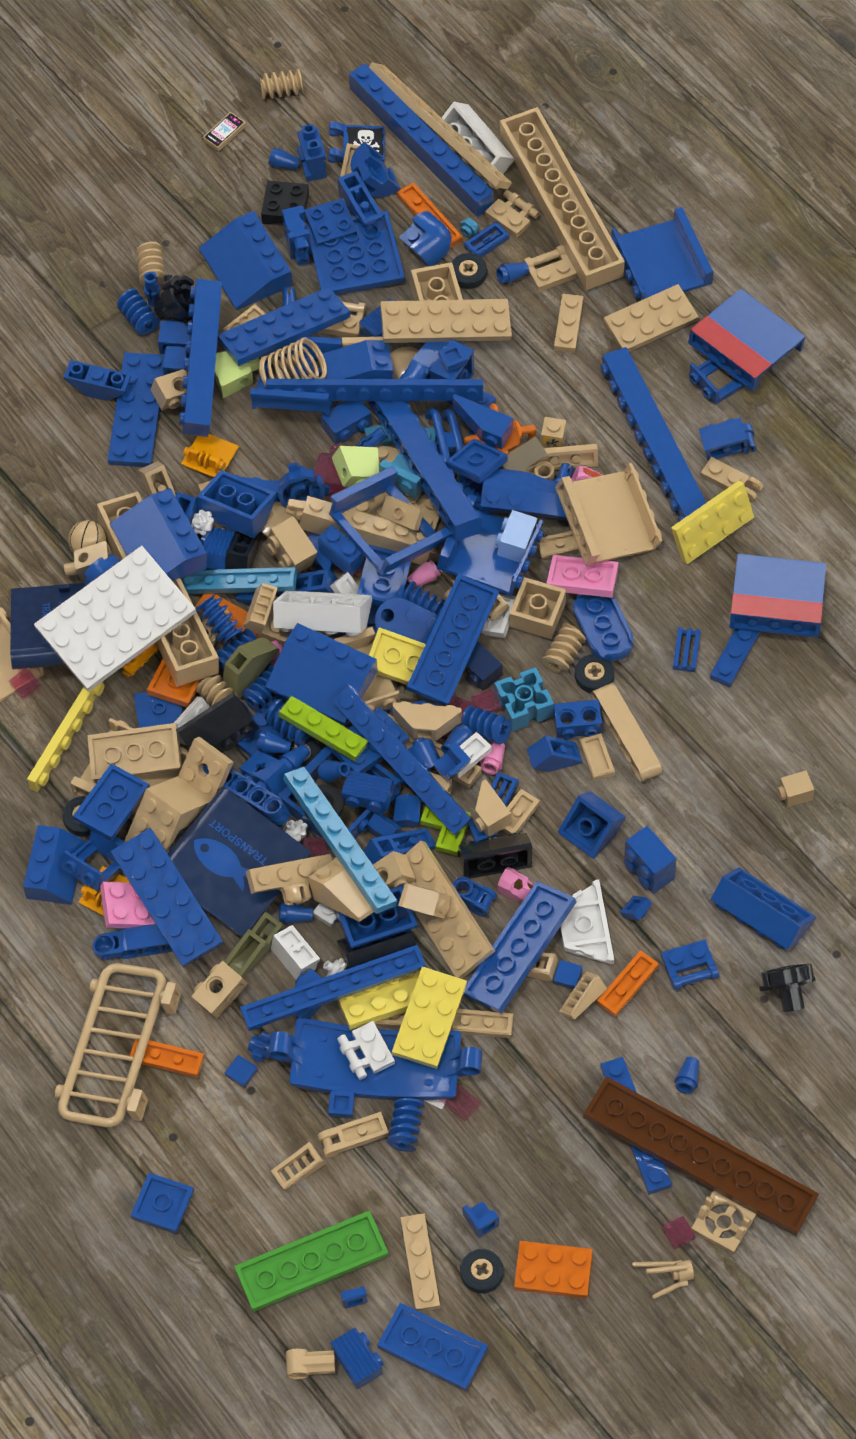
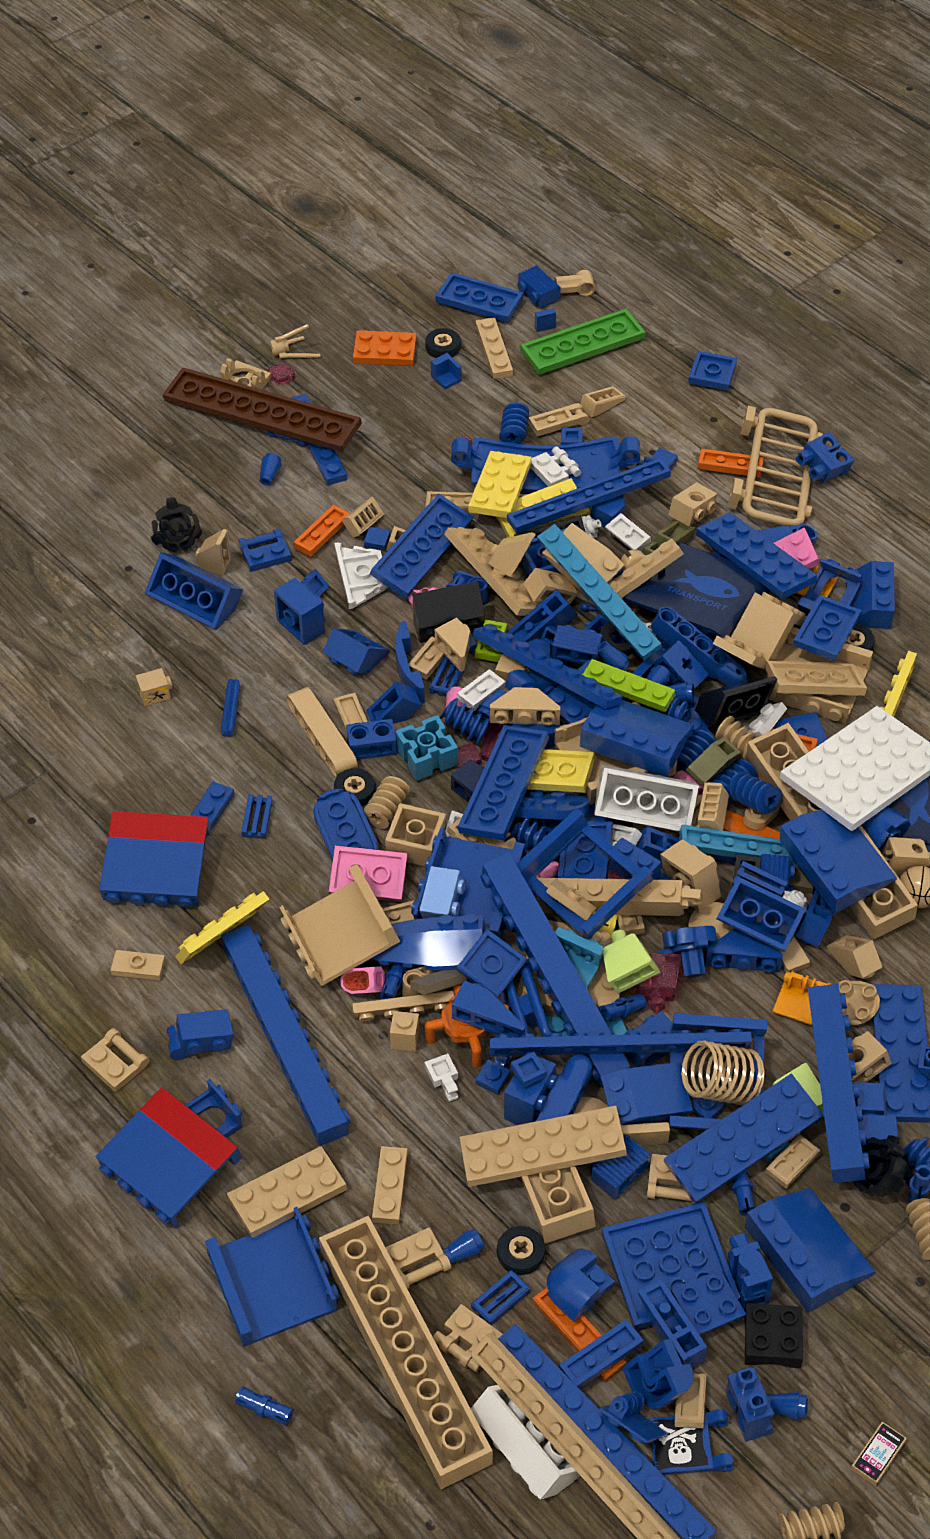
camera: 175 degrees right, 10 degrees down
blue panel [433,743,471,782] -> none
dark azure plate [460,218,479,237] -> none
tan hinge [700,457,763,501] -> none
none -> tan plate [81,1028,150,1093]
none -> tan plate [110,950,165,981]
none -> tan slope [196,529,231,575]
none -> blue axle [221,679,240,736]
none -> blue pin [235,1386,294,1426]
none -> blue slope [395,621,425,703]
none -> white plate [424,1054,459,1102]
none -> blue plate [559,1319,644,1389]
none -> blue hinge [599,1391,668,1443]
none -> blue tile [732,861,788,897]
none -> blue hips [796,432,855,483]
none -> tan dish [838,980,880,1025]

